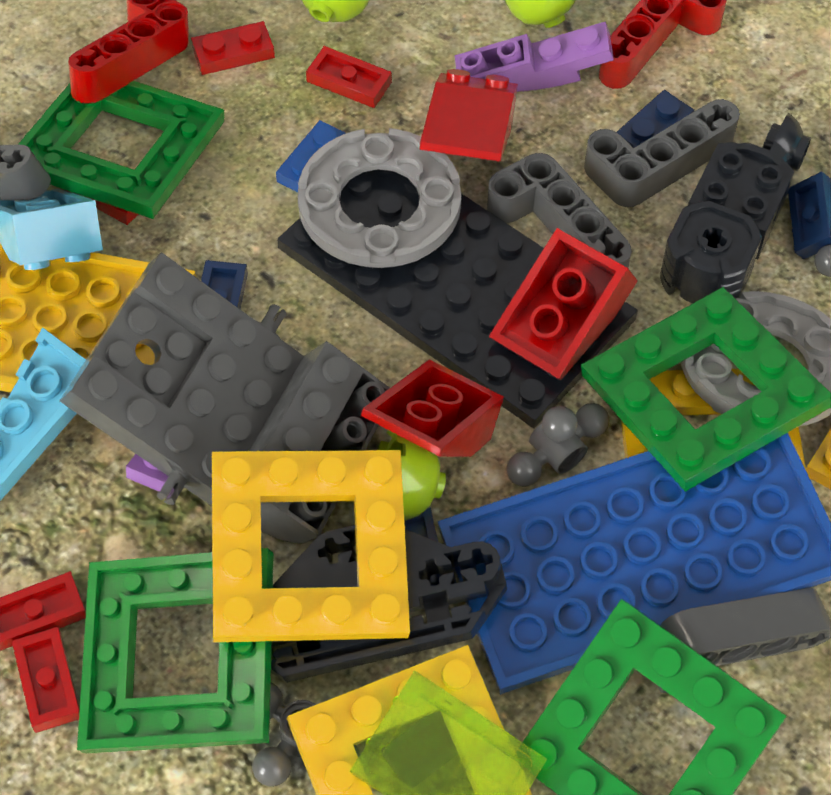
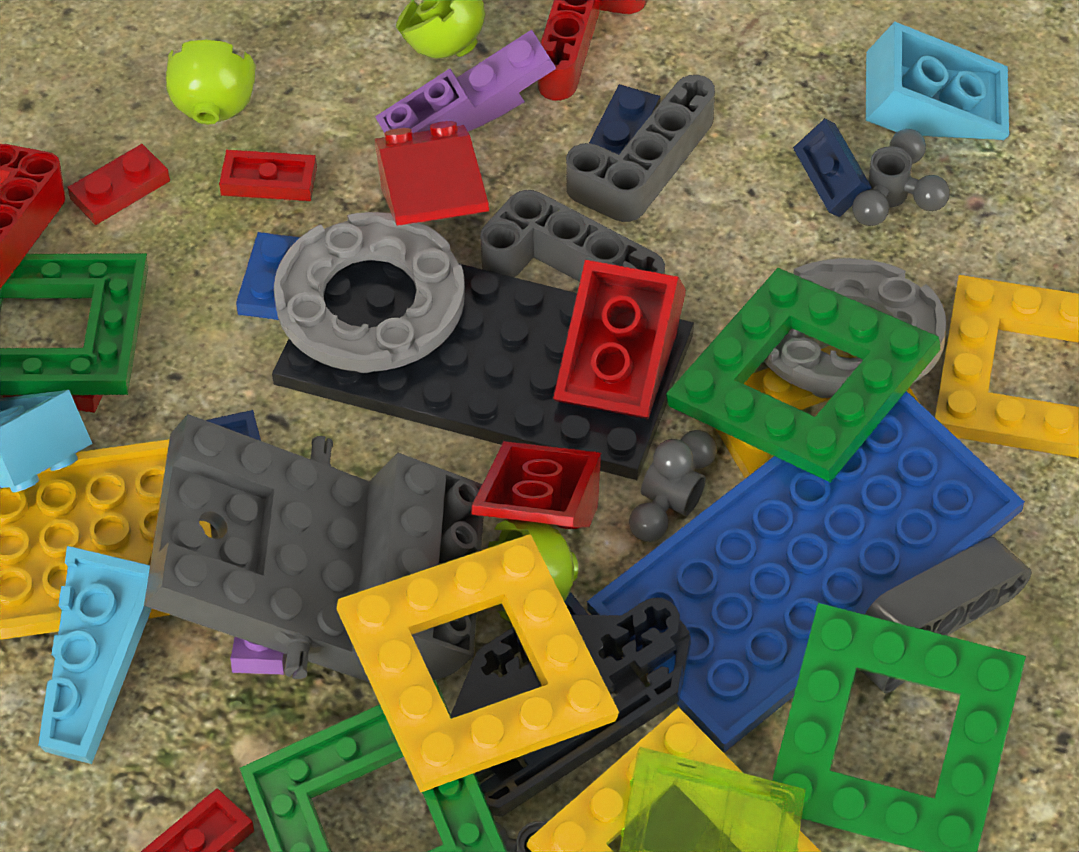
camera: 20 degrees left, 5 degrees down
black brick [660,113,811,304] -> none

